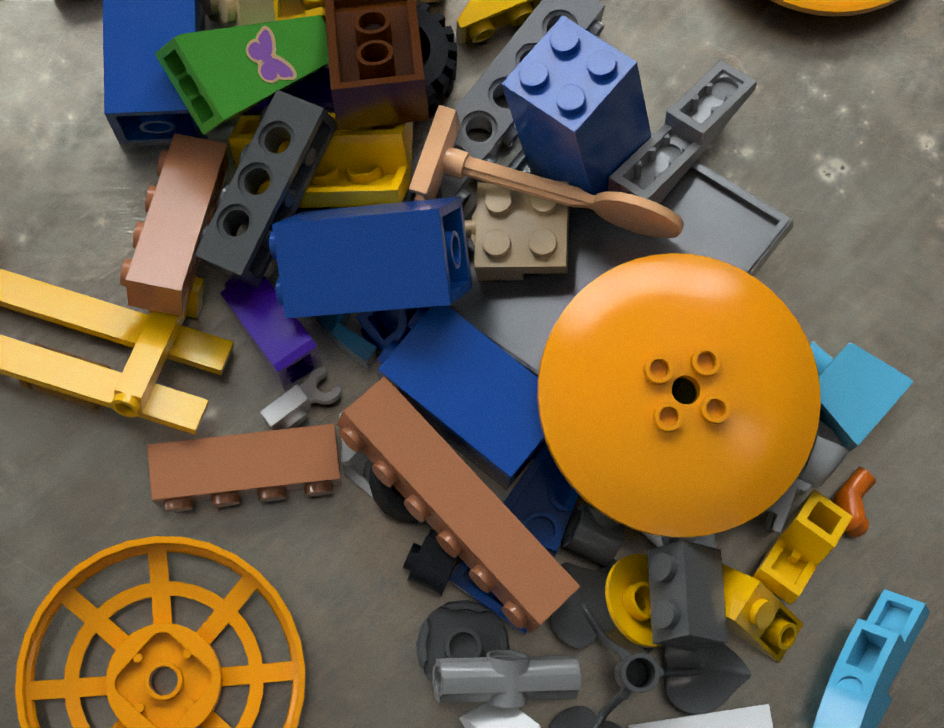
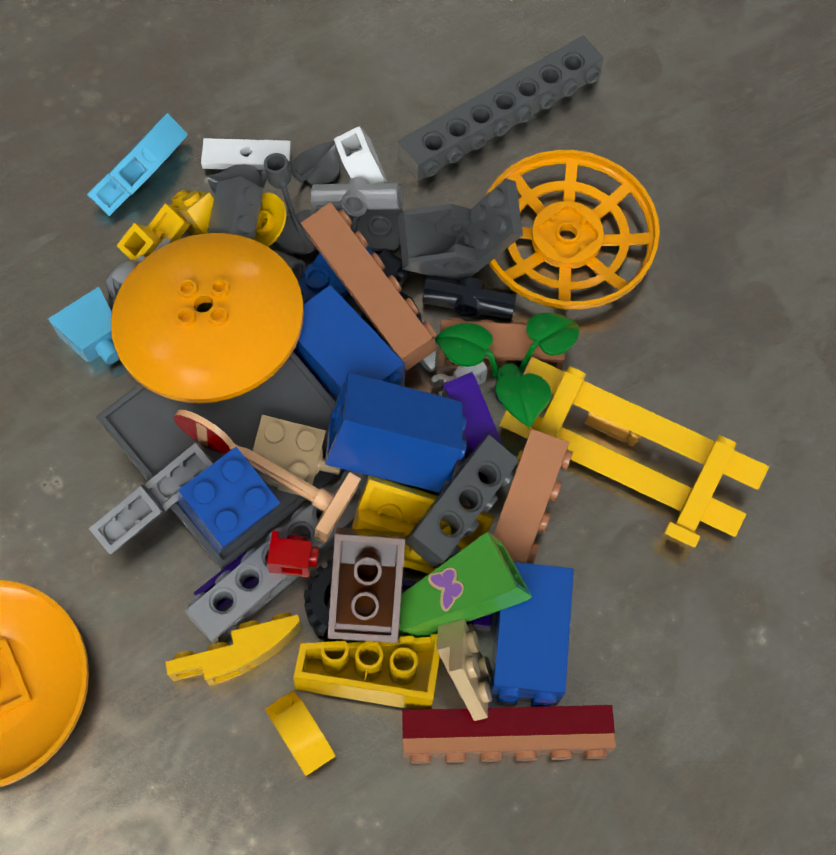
camera: 165 degrees left, 10 degrees down
orange arm [832,467,876,538] -> none
none -> red brick [267,531,320,577]
none -> dark grey bracket [398,178,523,281]
none -> black piece [422,276,517,319]
none -> green plant [435,313,580,427]

